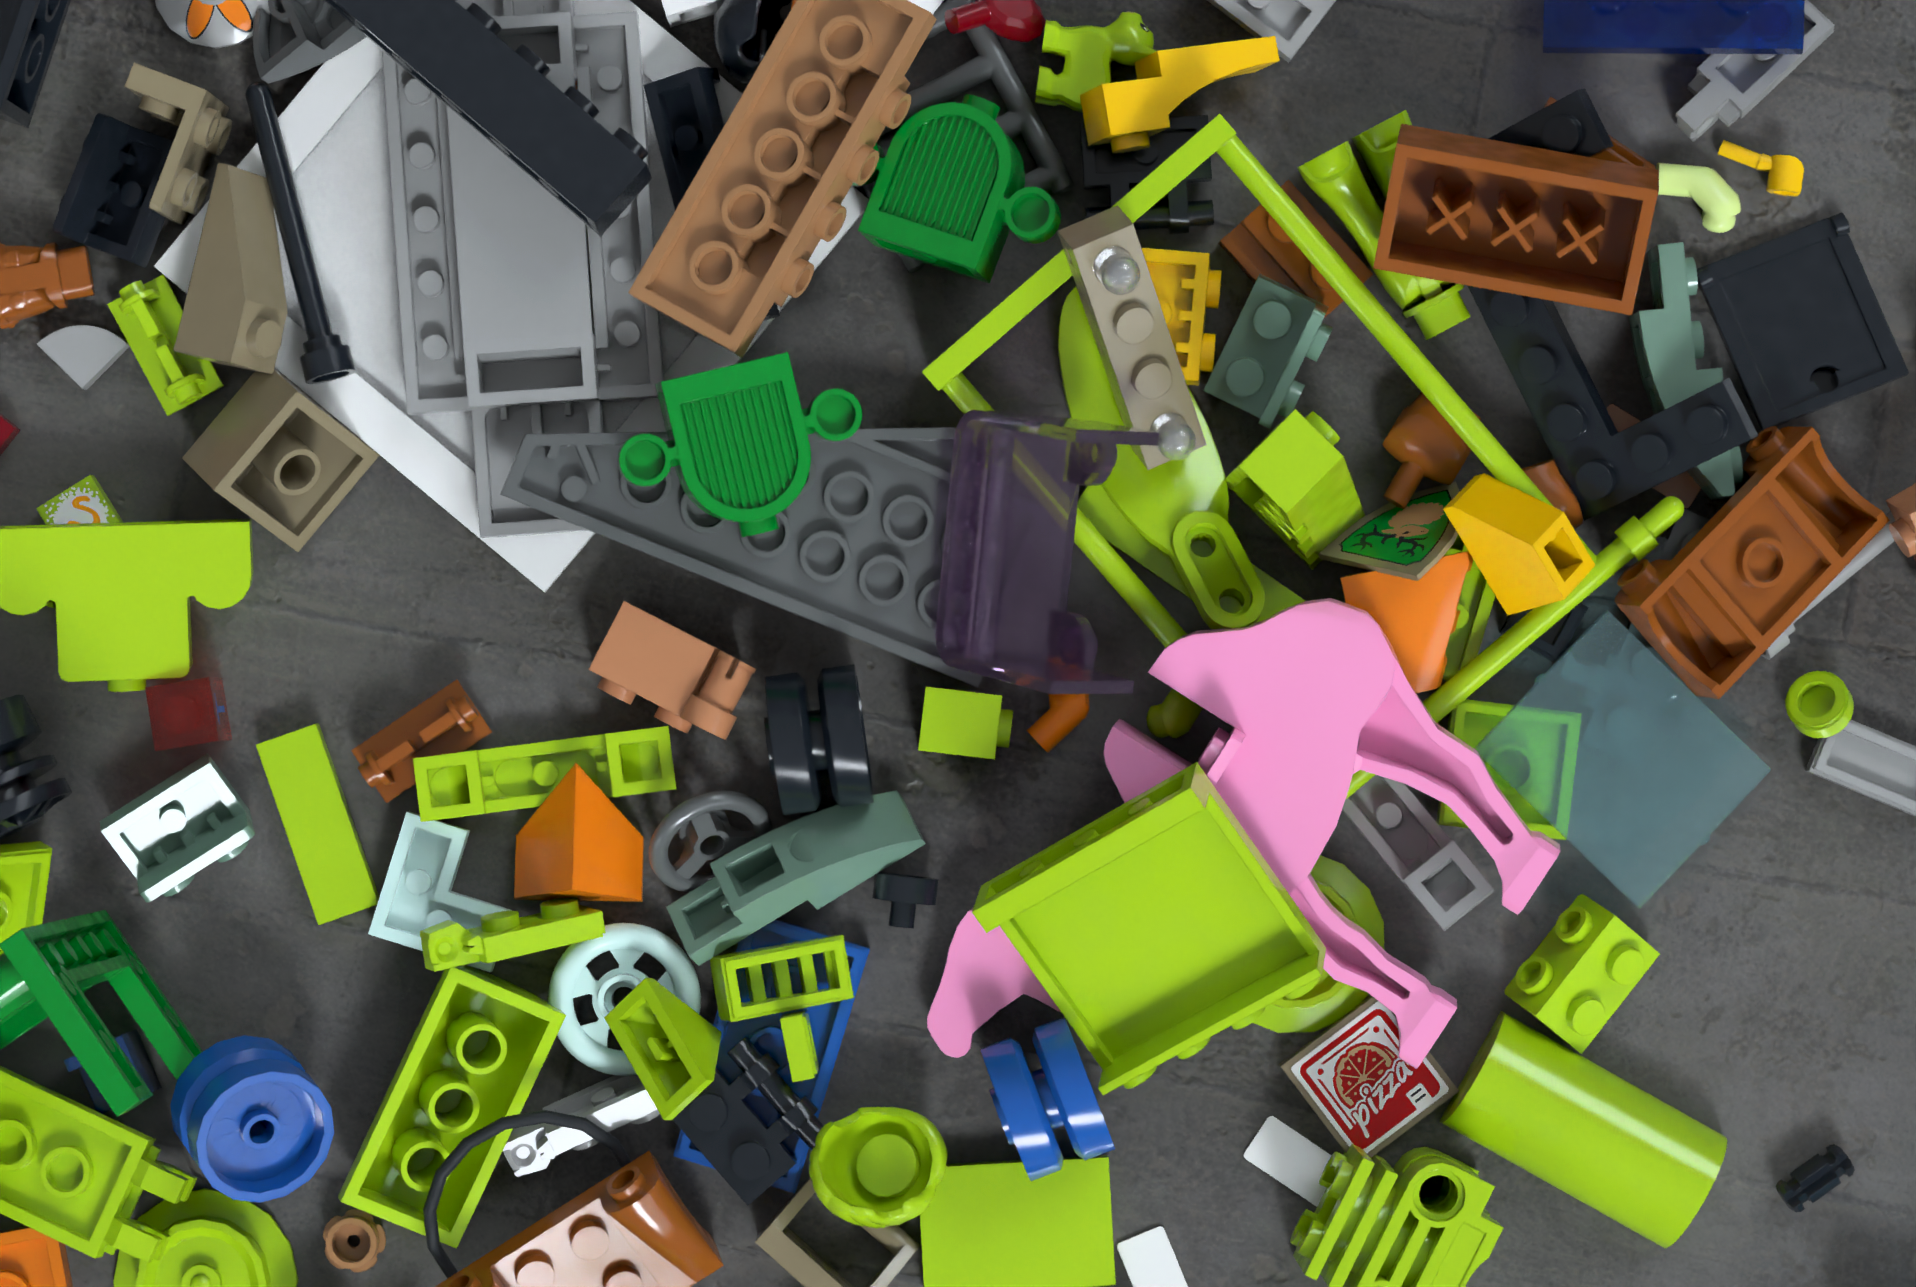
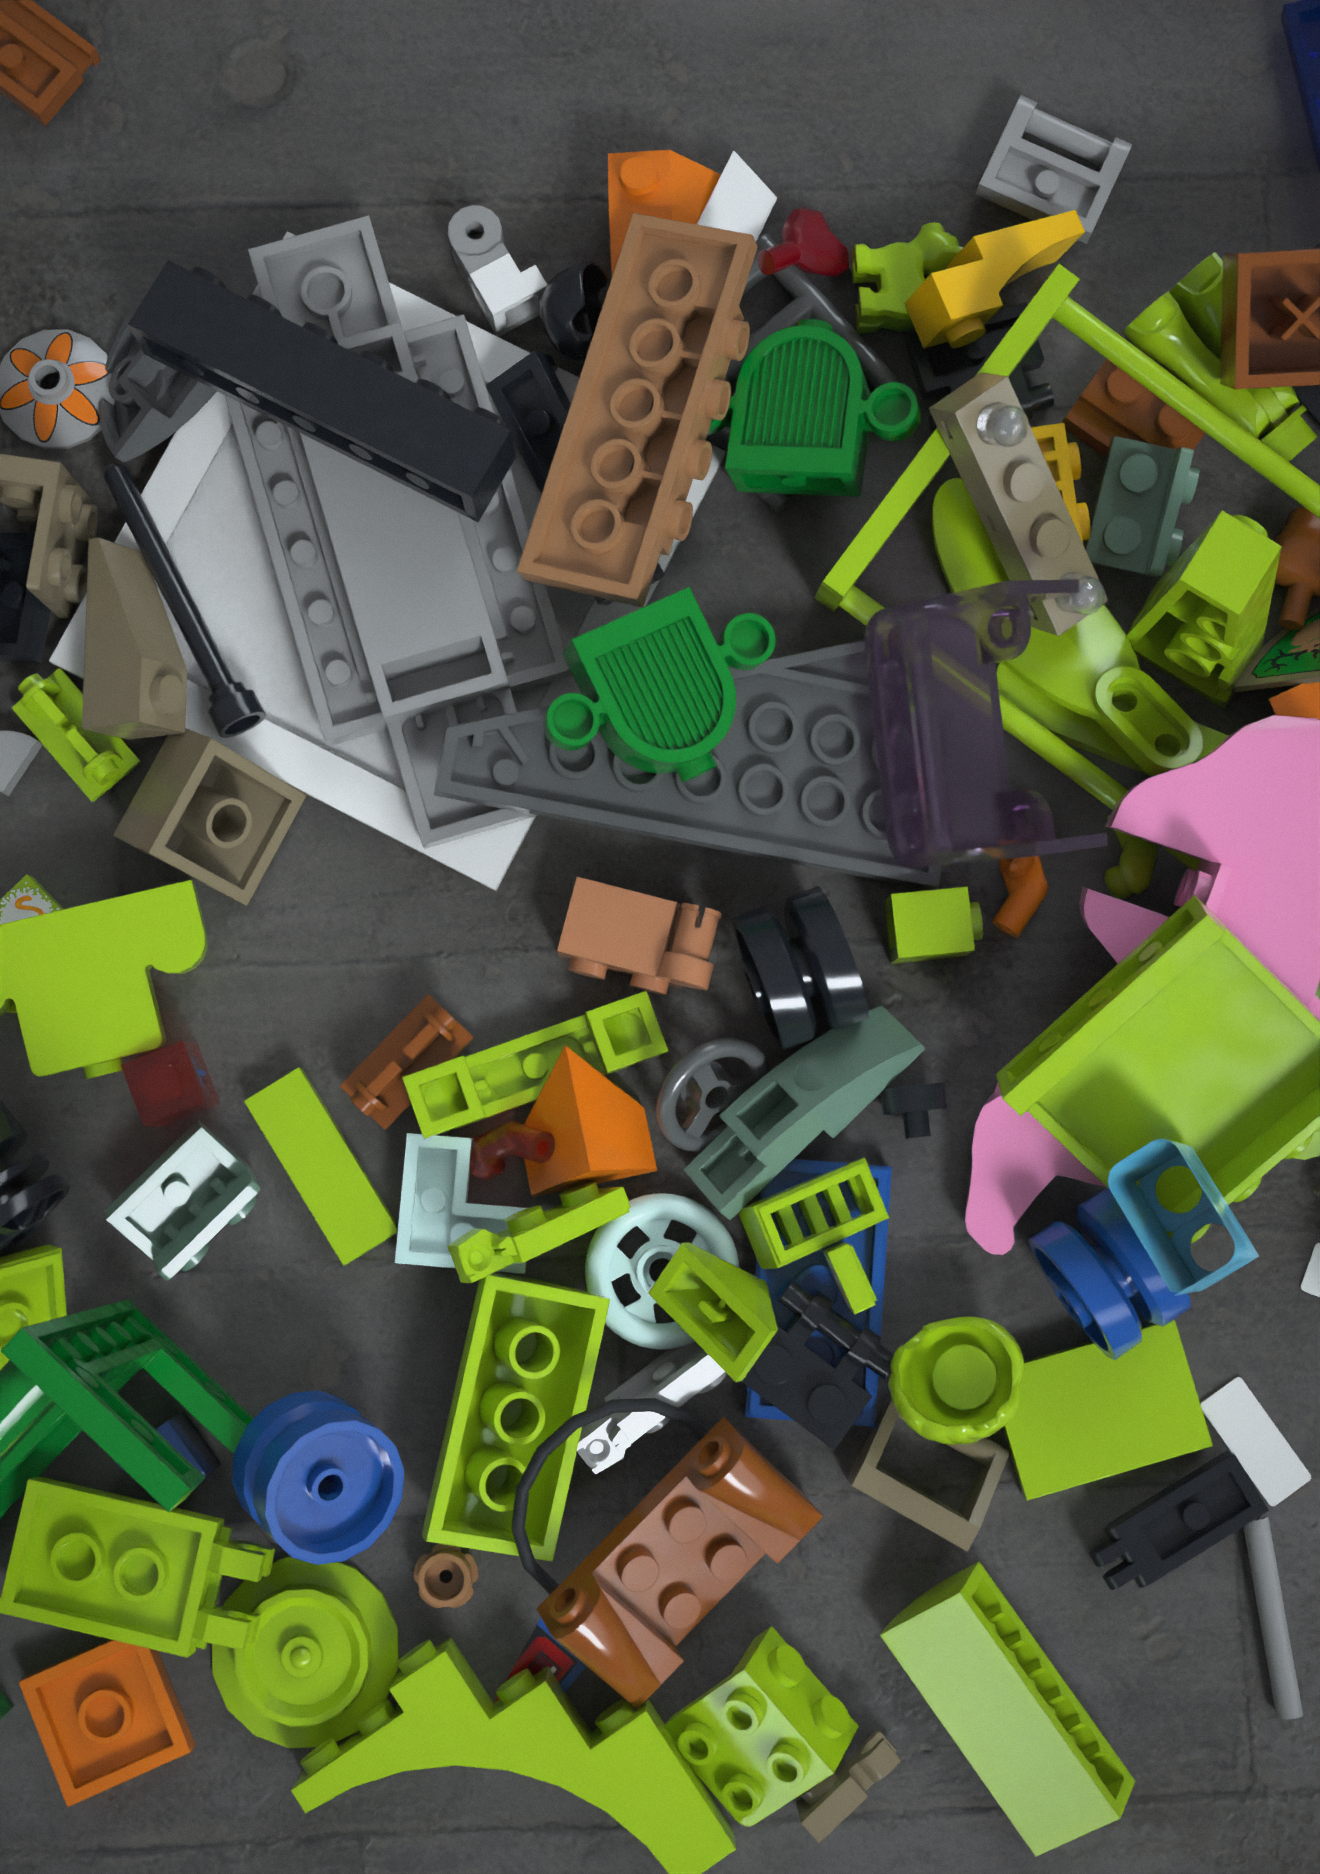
camera: 20 degrees left, 5 degrees down
none -> clear red arm [470,1121,555,1180]
none -> medium azure piece [1108,1139,1259,1296]

